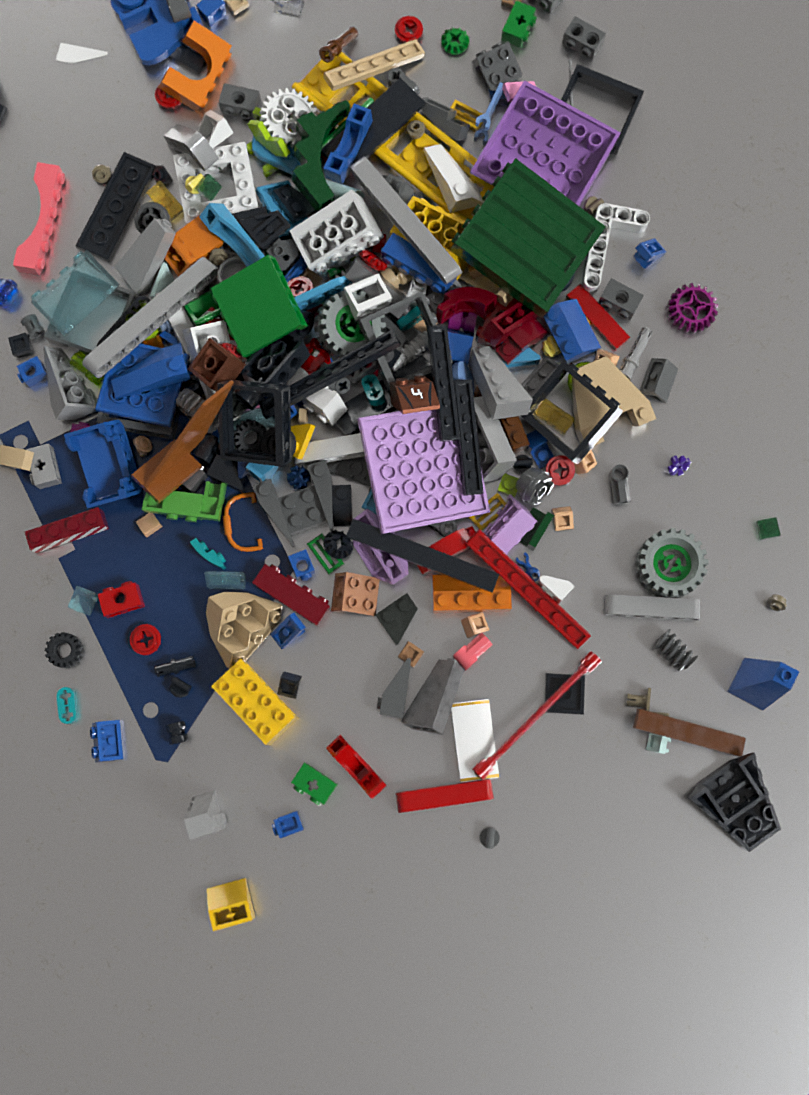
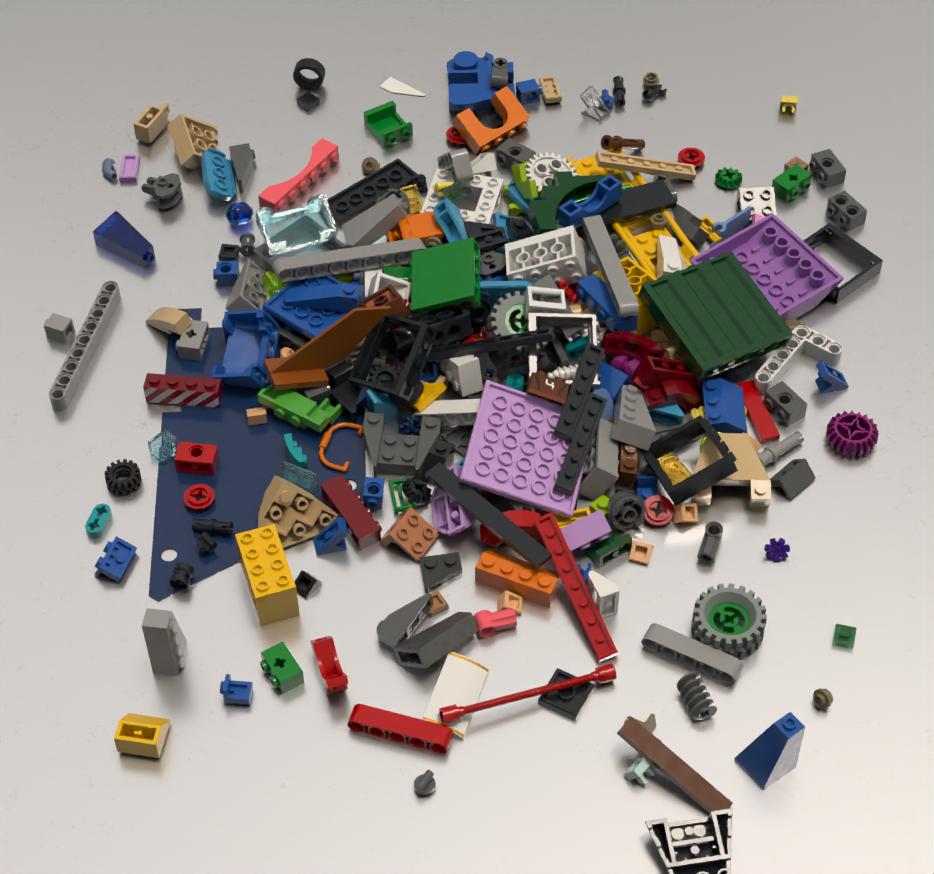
camera: 25 degrees right, 30 degrees down
none -> green panel [364,100,413,147]

